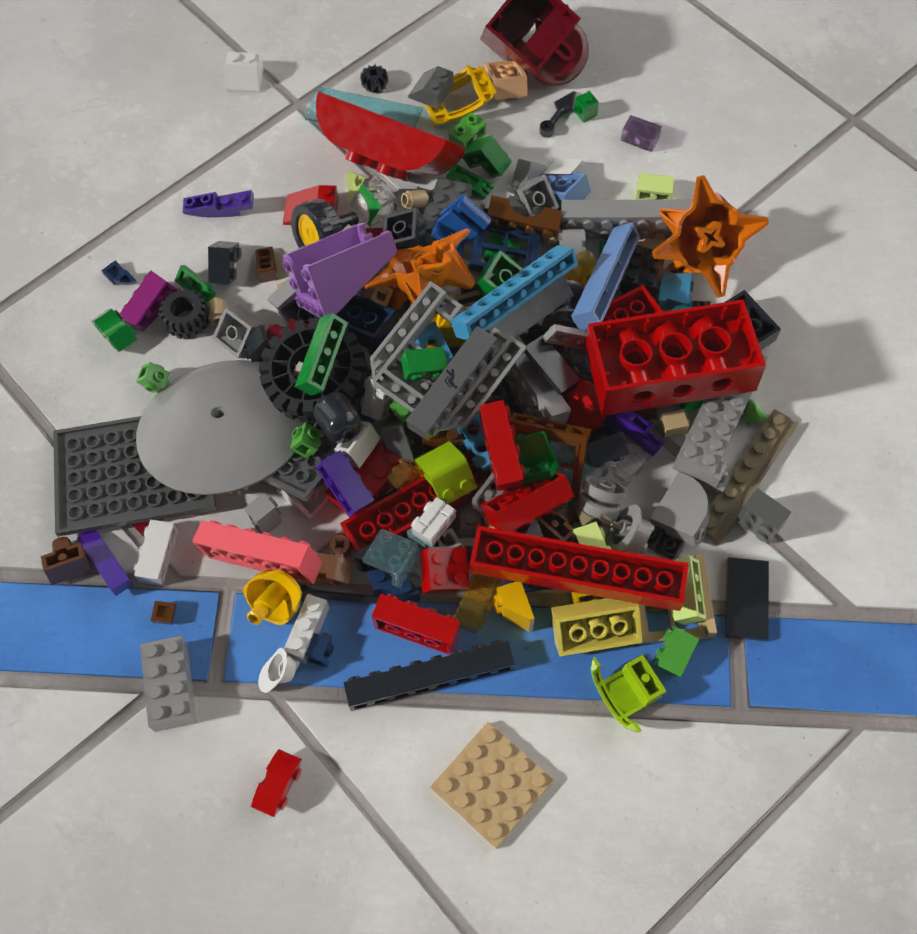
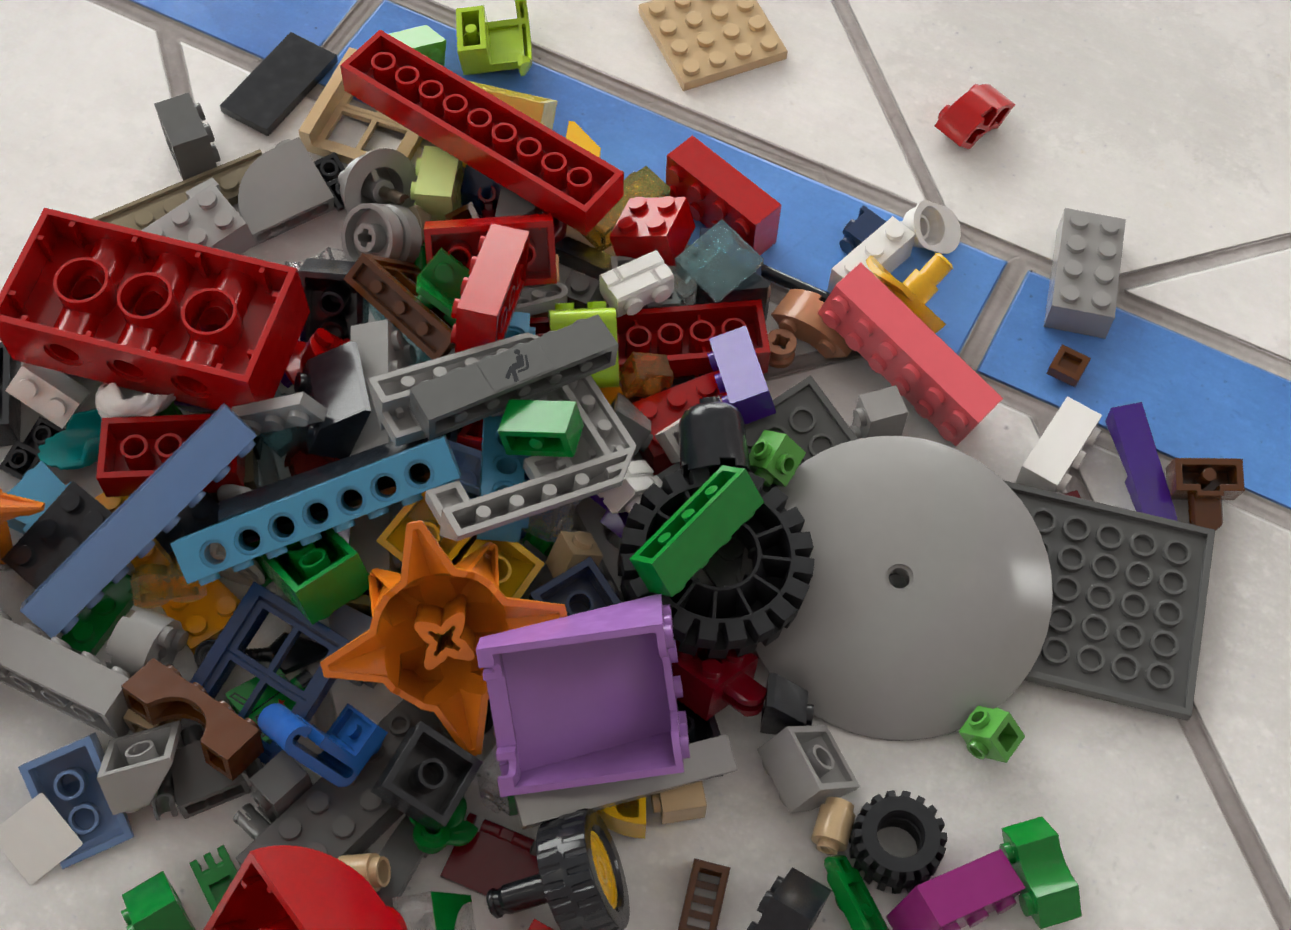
camera: 160 degrees left, 5 degrees down
black brick [344,640,515,711] -> none
light grey slope [512,158,547,186] -> none
yellowish green brick [671,555,707,625] -> none

